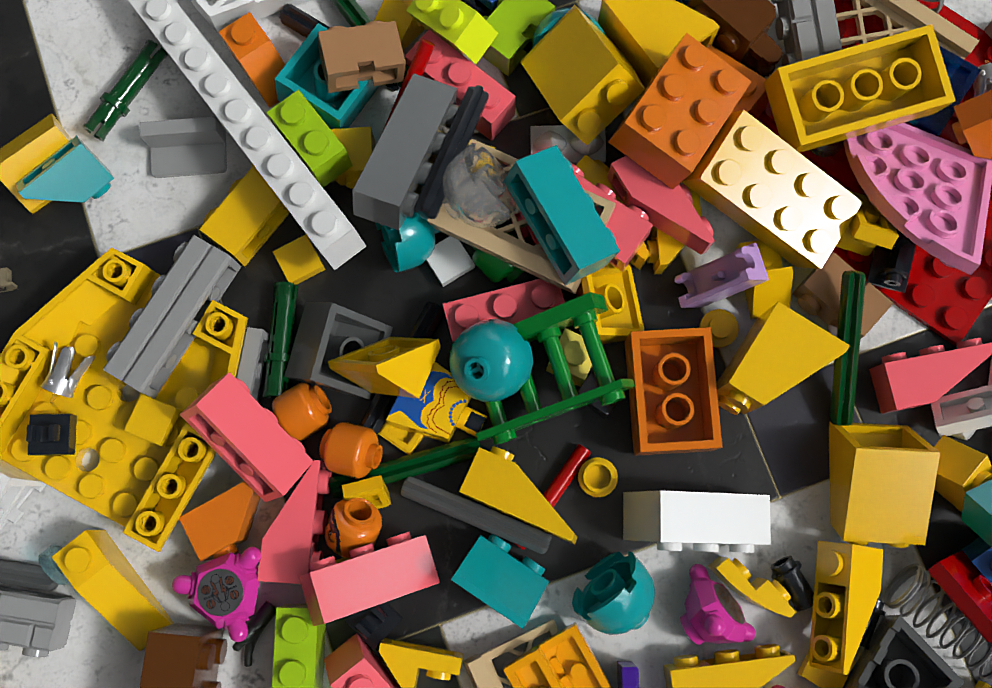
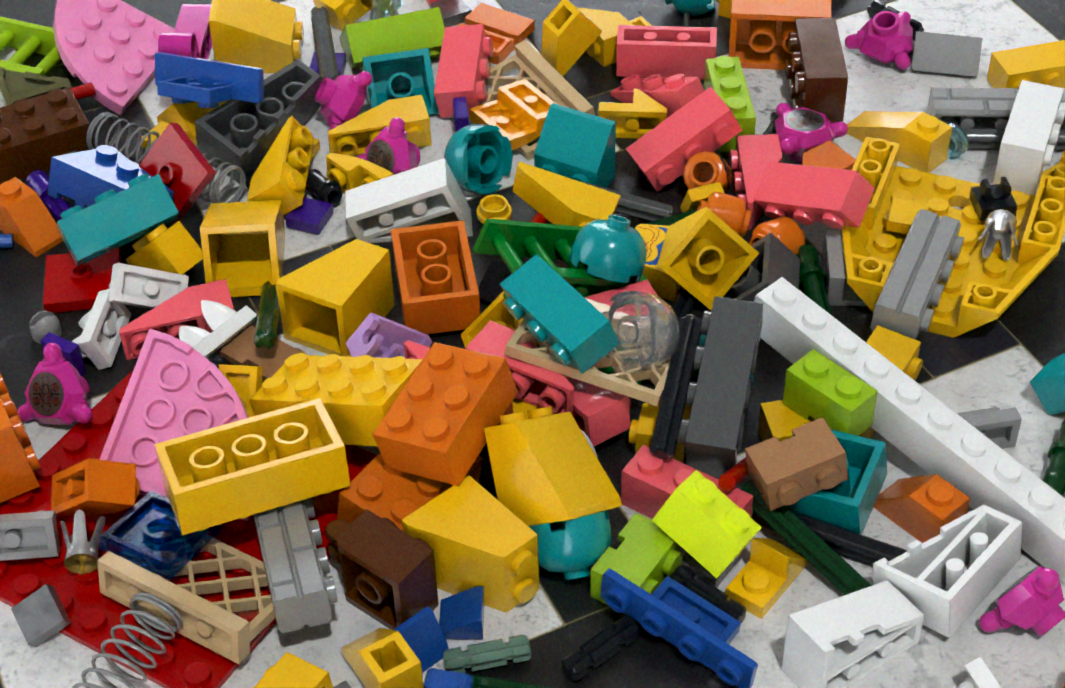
camera: 175 degrees right, 35 degrees down
none -> white tile [179,300,257,360]
none -> dark purple tile [285,197,333,235]
none -> yellow plate [476,194,512,224]

